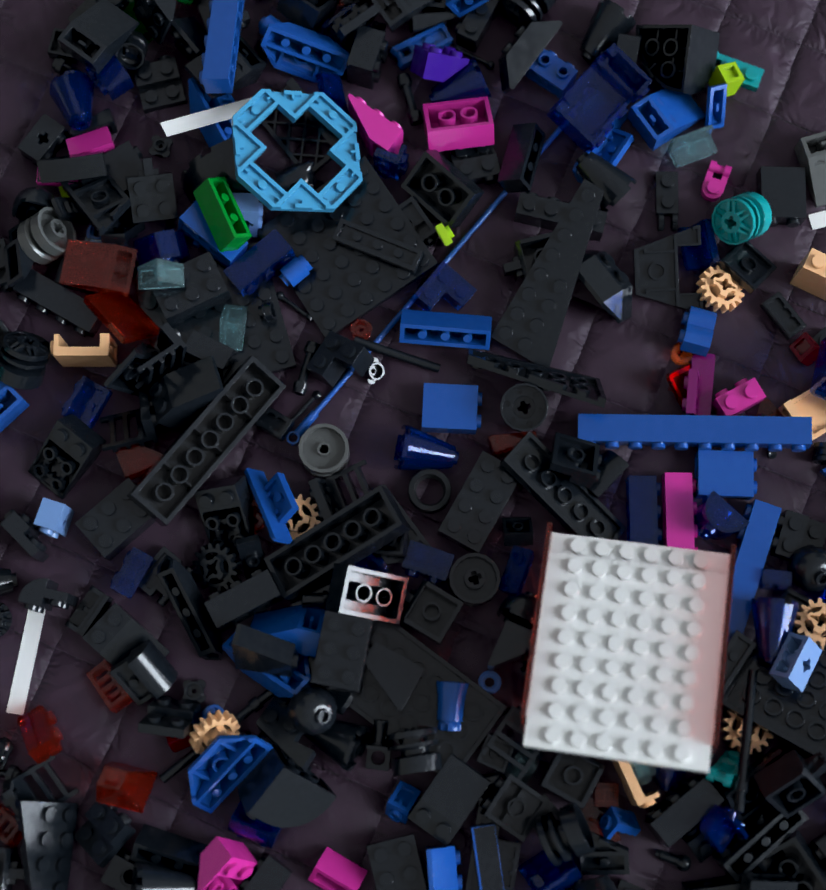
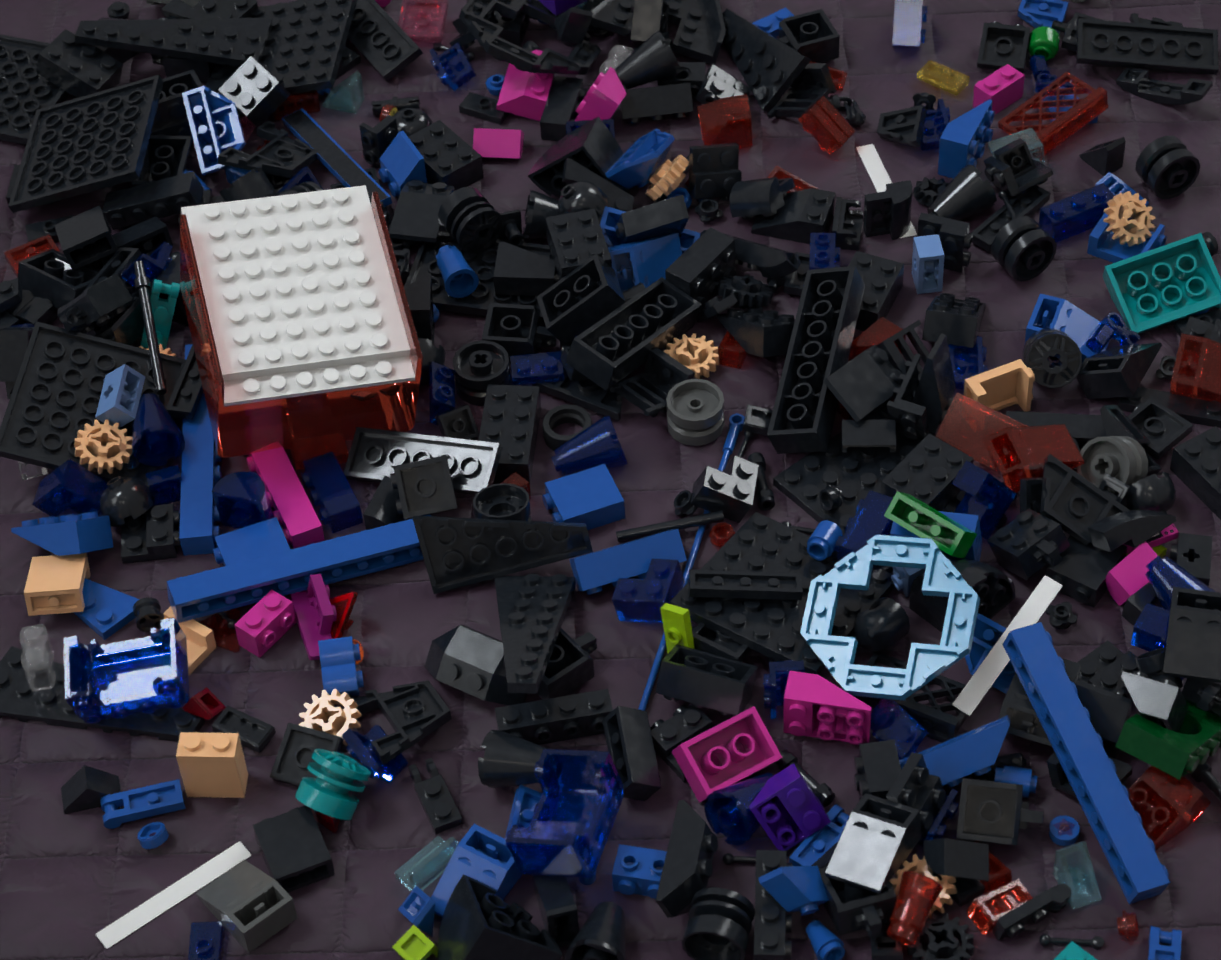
camera: 160 degrees right, 30 degrees down
clear light blue slope [137,258,185,290] -> none
clear light blue slope [219,304,248,351] -> none
blue bracket [244,468,299,544] -> none
dark pink plate [701,160,732,202] -> none

